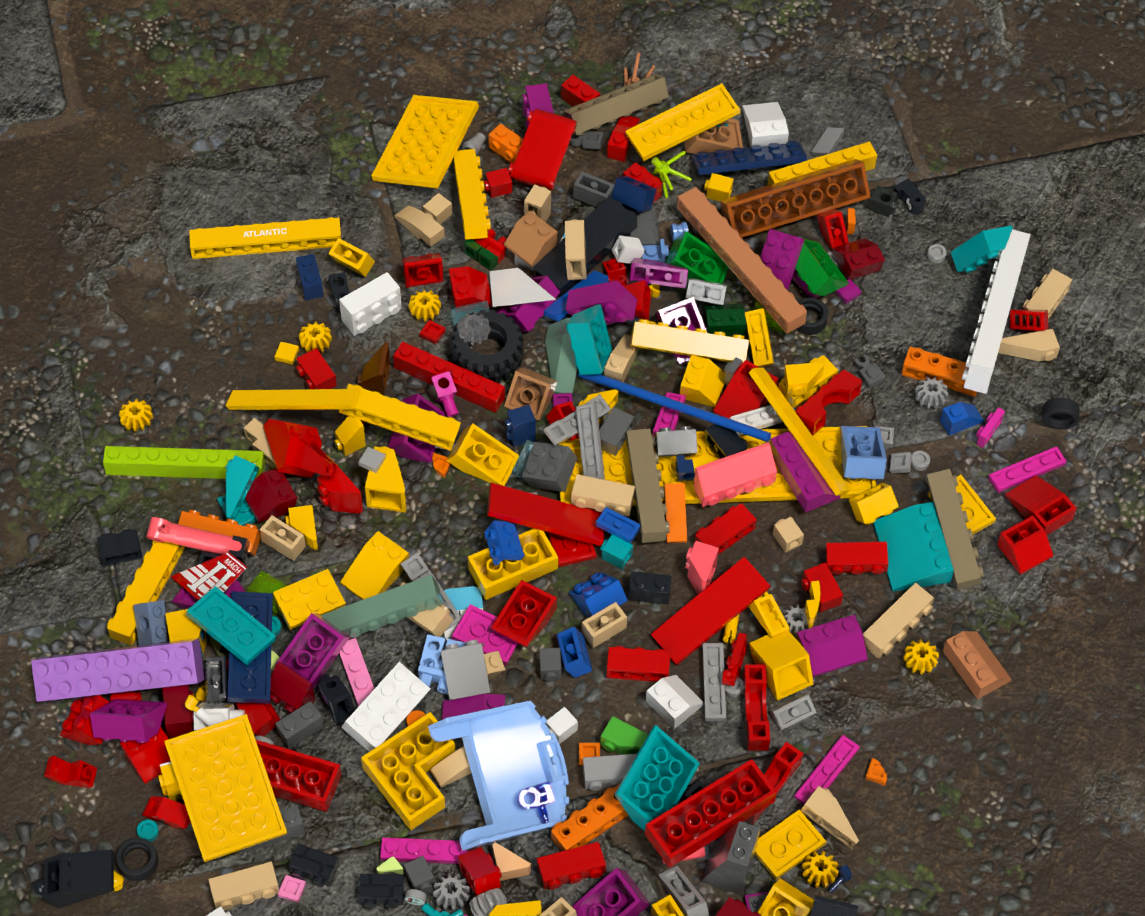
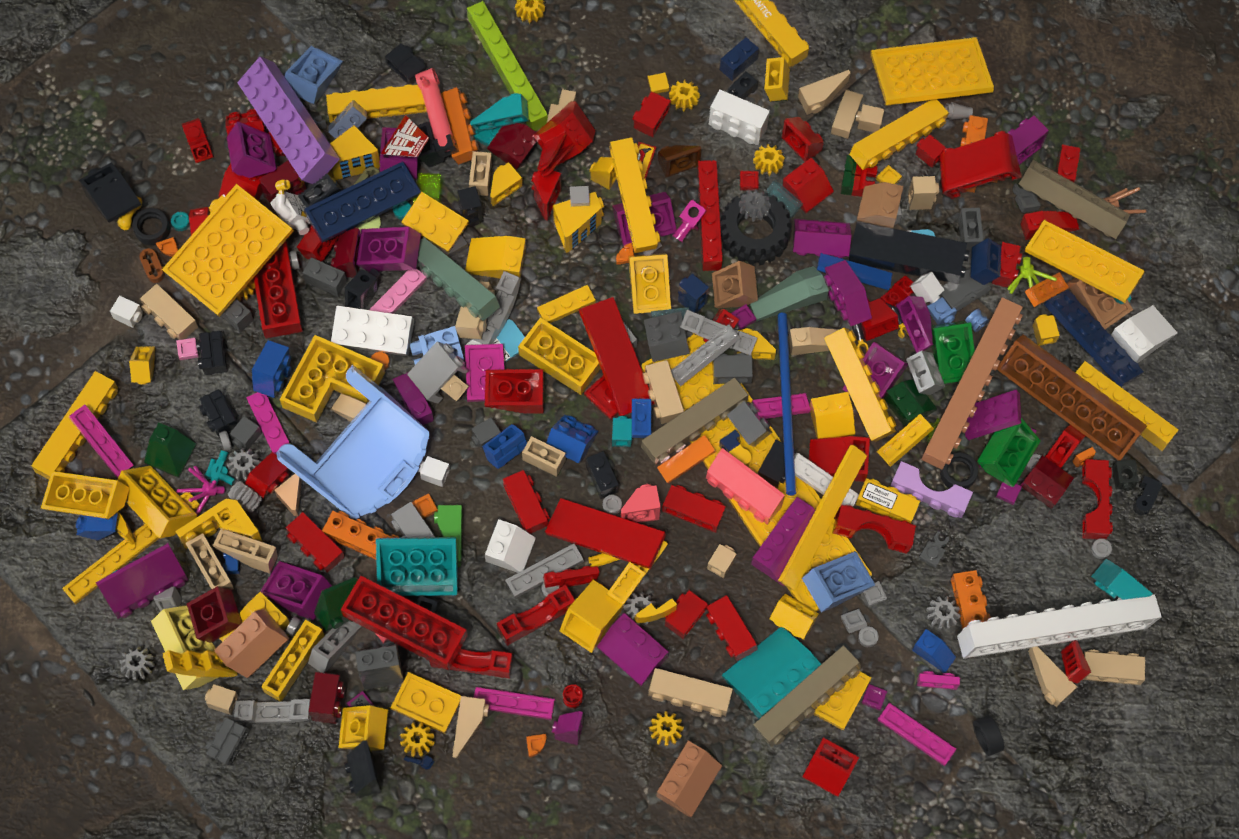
camera: 60 degrees right, 10 degrees up
teal plate [186,586,276,665] -> none
yellow tile [226,389,361,410] -> none
yellowish green slope [376,856,403,874] -> none
blue bracket [485,520,524,565] -> none
white sticker [489,268,556,307] -> none
clear blue piece [516,781,555,823] -> none
tan brick [565,219,587,280] -> none
teal slope [566,304,612,375] -> none
dark grey plate [724,357,743,386] -> none
light grey slope [769,693,817,730] -> none
yellow slope [784,362,824,396] -> none
light grey slope [811,127,844,157] -> none
red slope [1005,476,1077,535] -> none
none -> dark orange beam [139,248,165,283]
none -> orange tile [156,237,178,257]
none -> blue brick [252,340,292,398]
none -> medium blue slope [285,46,343,104]
none -> dark green slope [314,577,357,631]
none -> black brick [458,186,483,226]
none -> yellow plate [537,285,596,323]
none -> magenta slope [552,711,583,745]
none -> red wheel [563,685,583,709]
none -> light grey tile [603,495,622,515]
none -> tan slope [798,70,850,115]
none -> magenta tile [861,684,887,711]
none -> yellow tile [876,165,902,184]
none -> lavender arch [890,461,973,518]
none -> orange tile [1024,272,1069,307]
none -> red arch [1082,459,1113,539]

